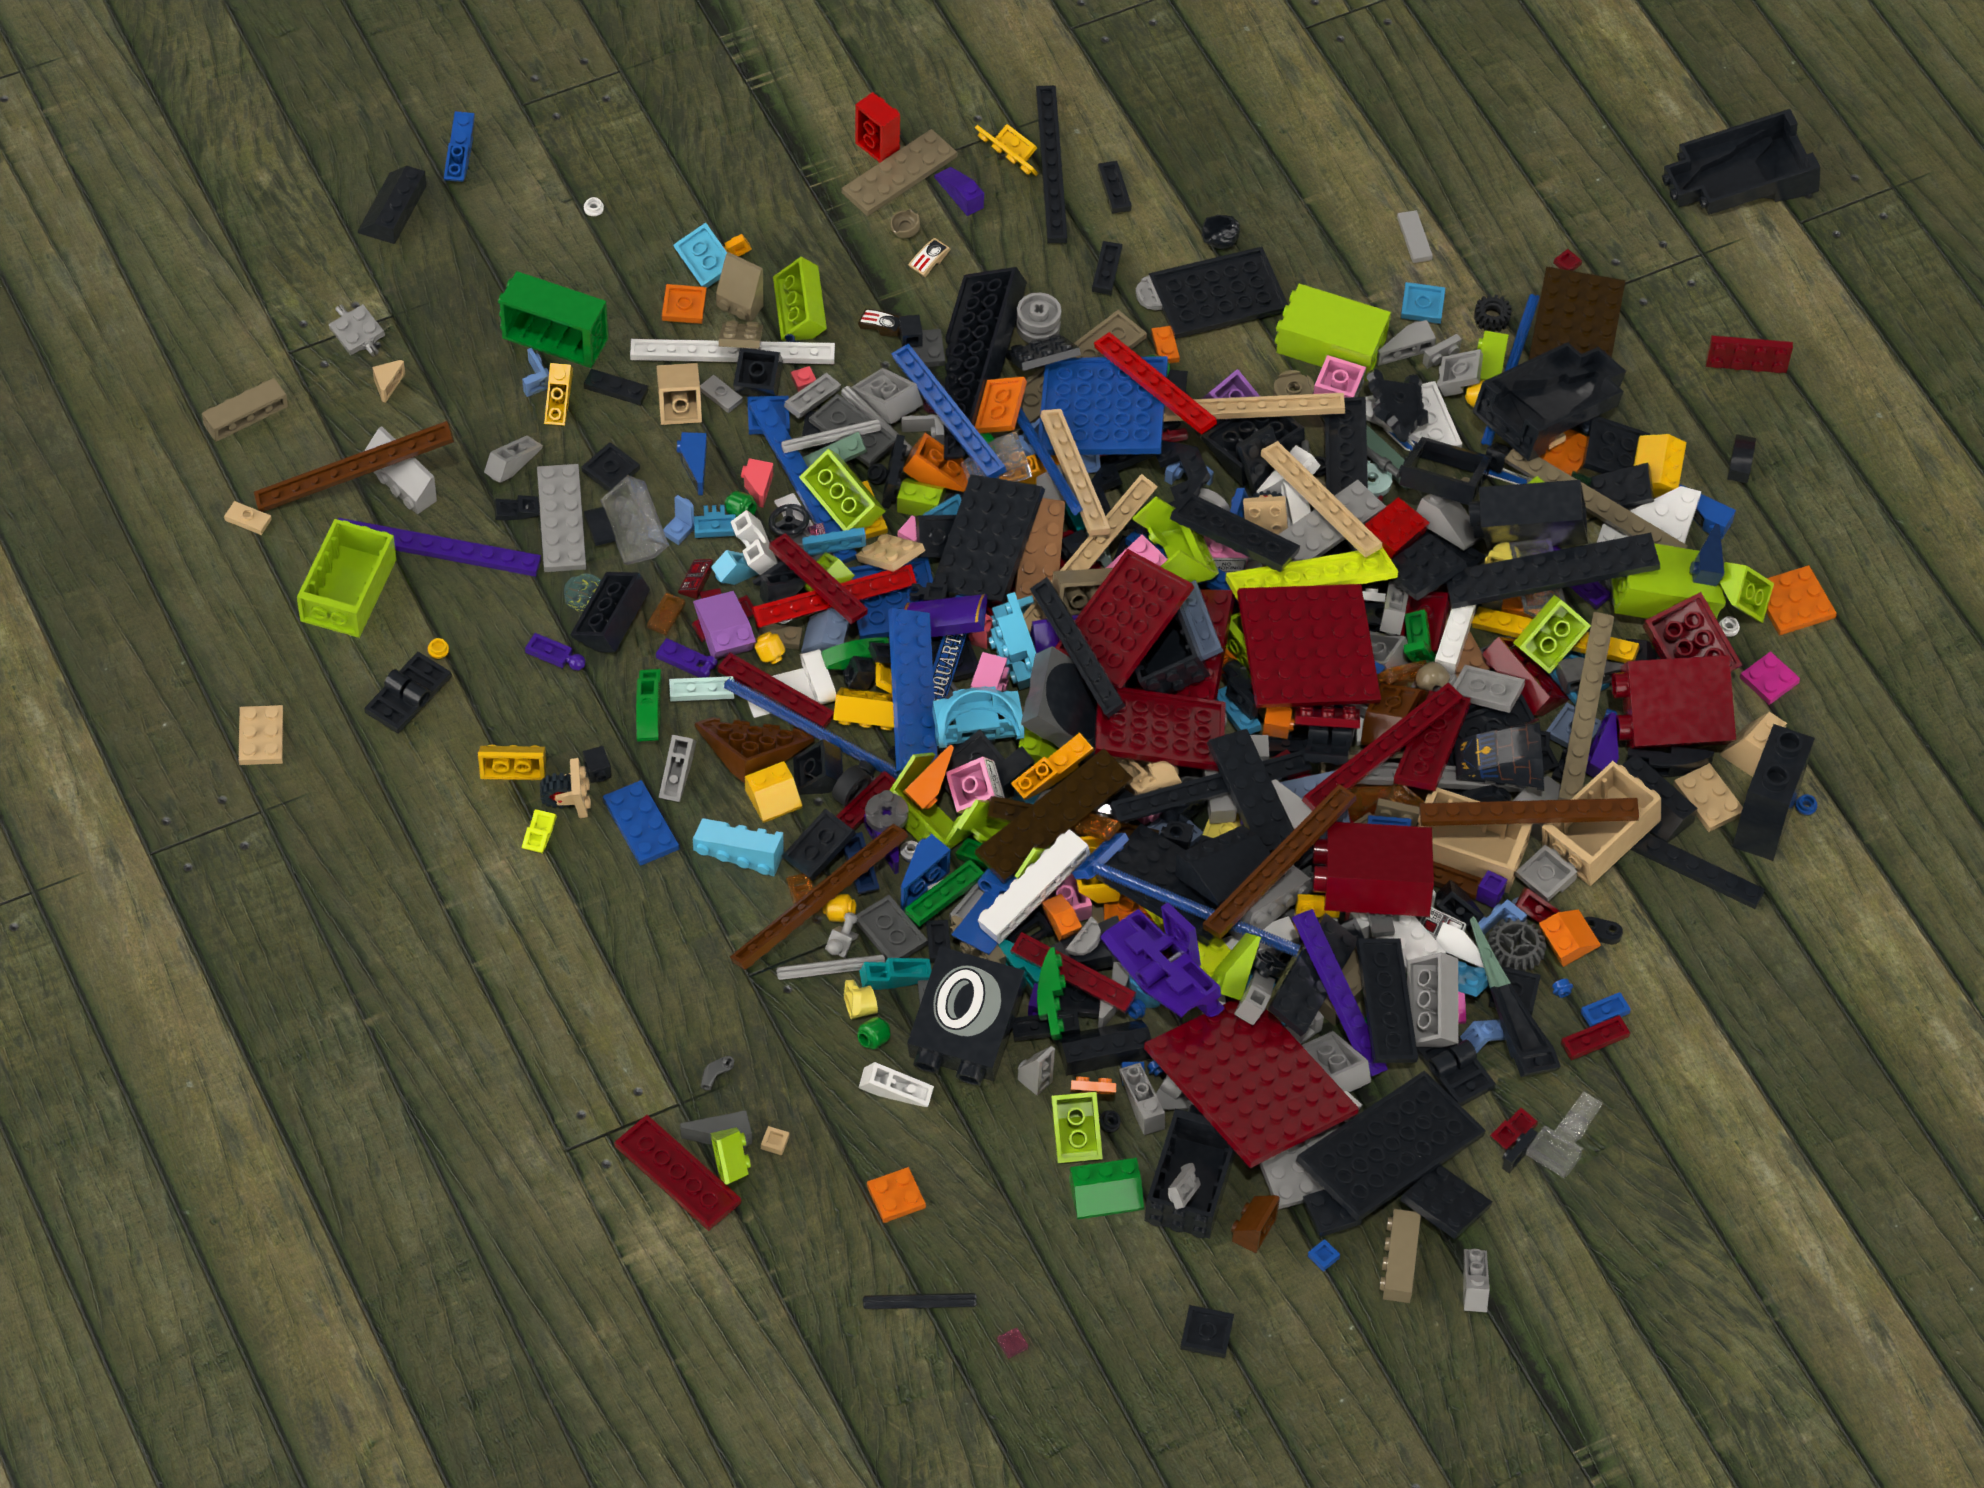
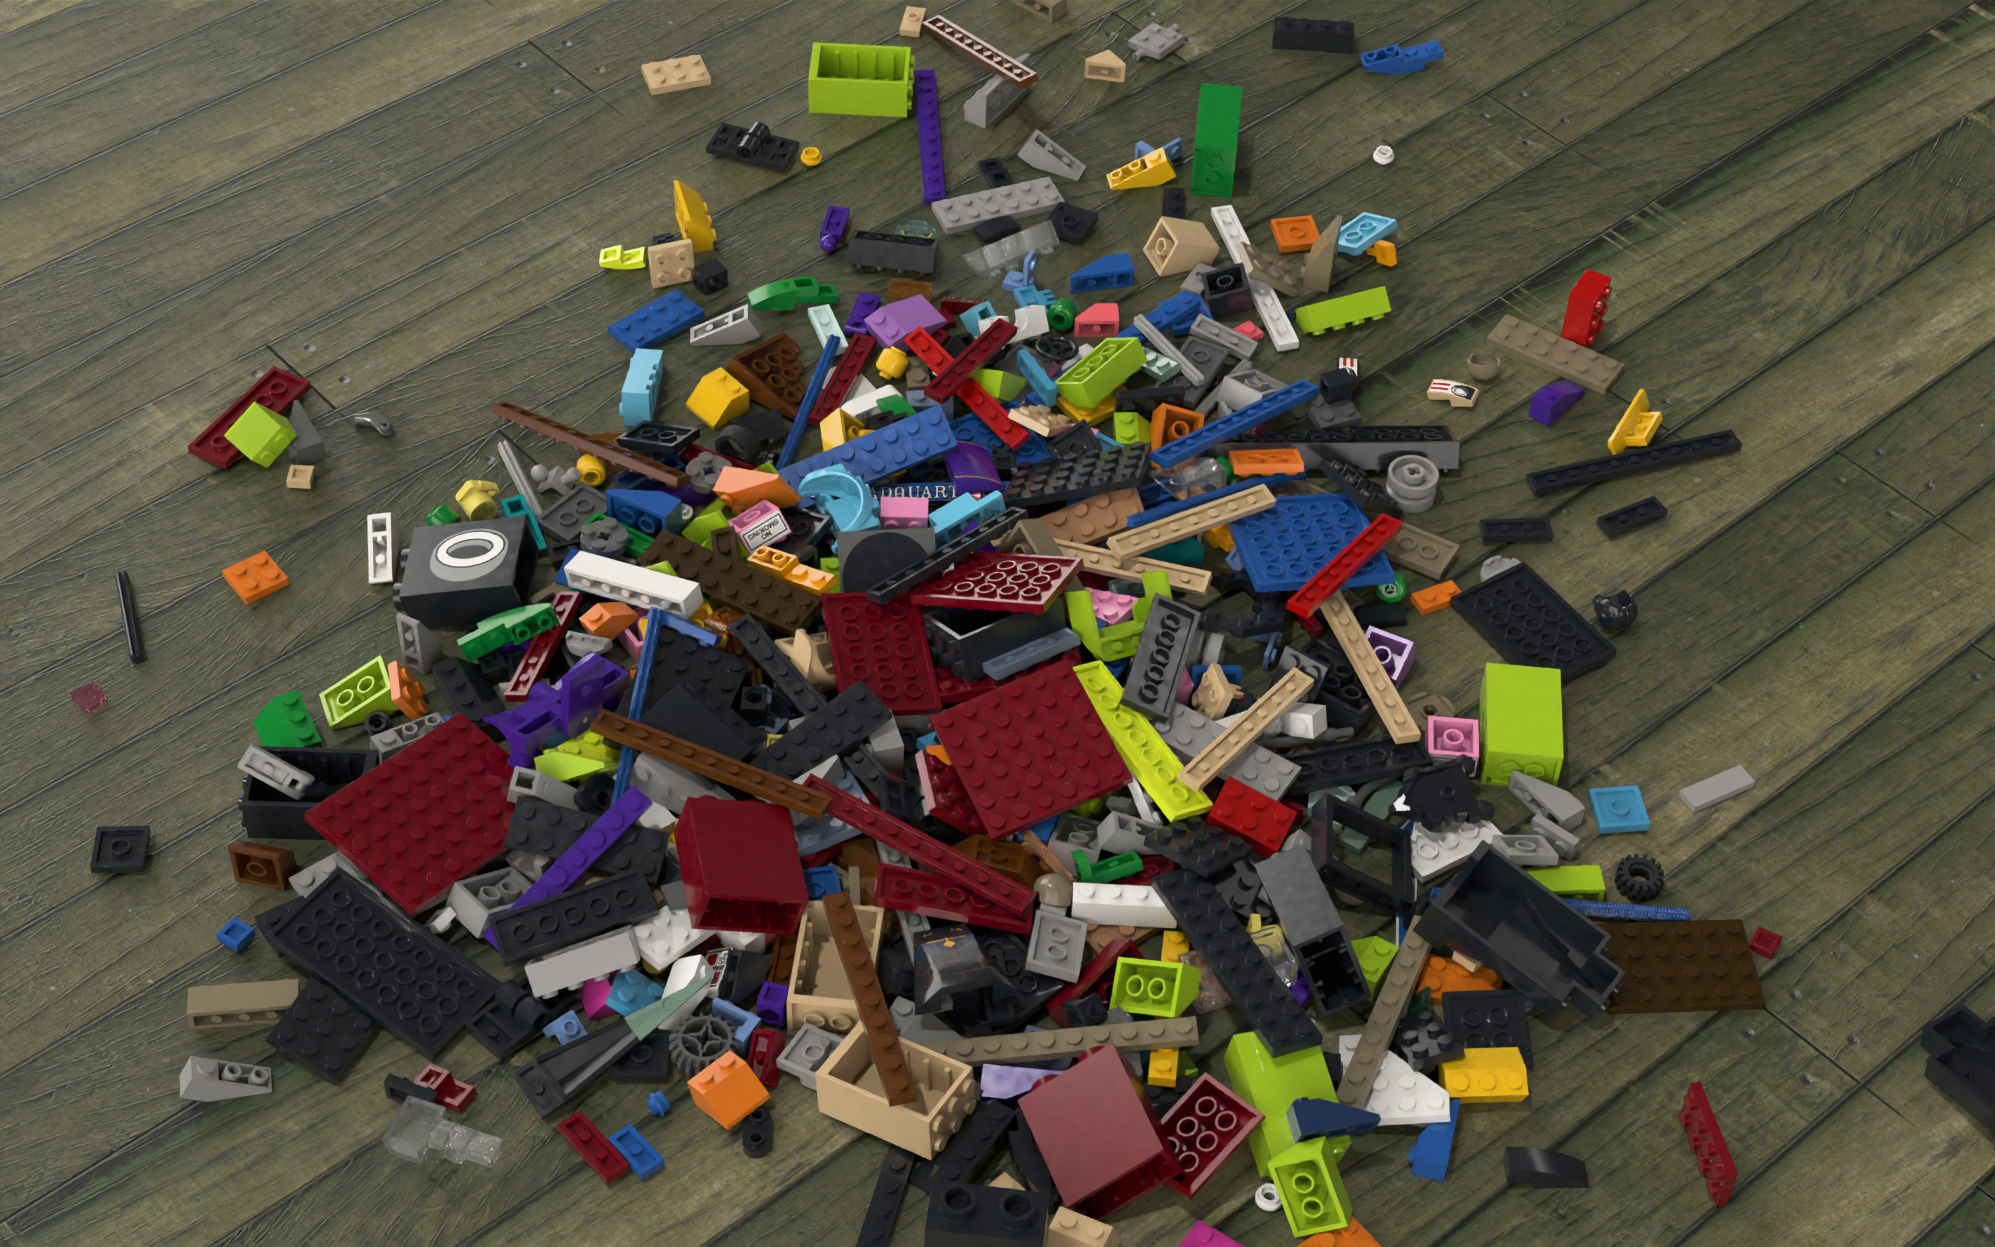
camera: 75 degrees right, 10 degrees down
none -> flat silver plate [580,517,629,559]
none -> black bracket [1061,993,1108,1028]

